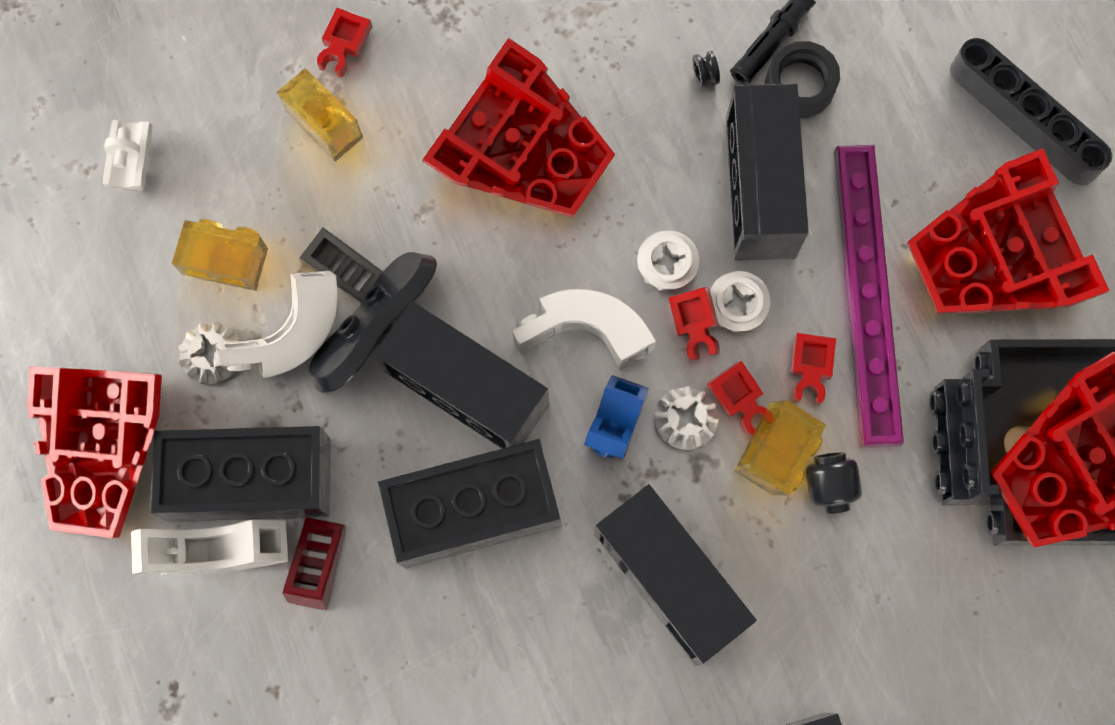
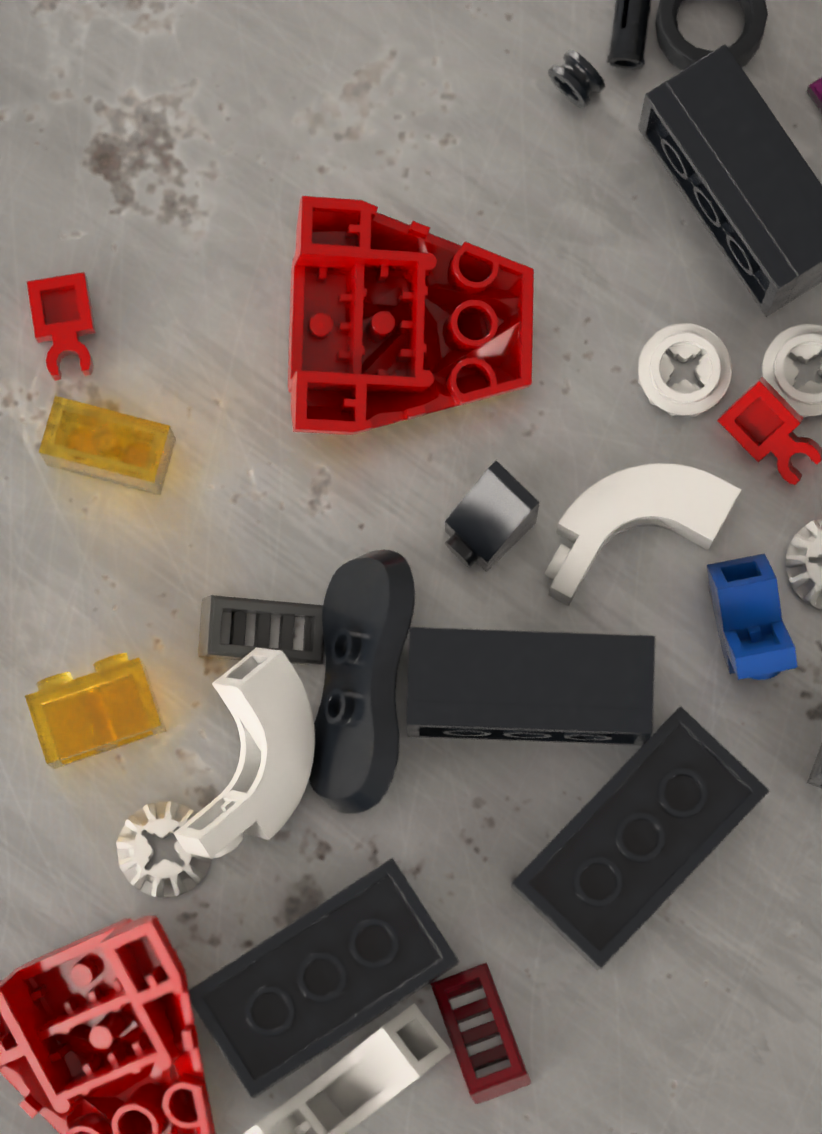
camera: 30 degrees left, 5 degrees up
none -> black slope [445,460,540,572]

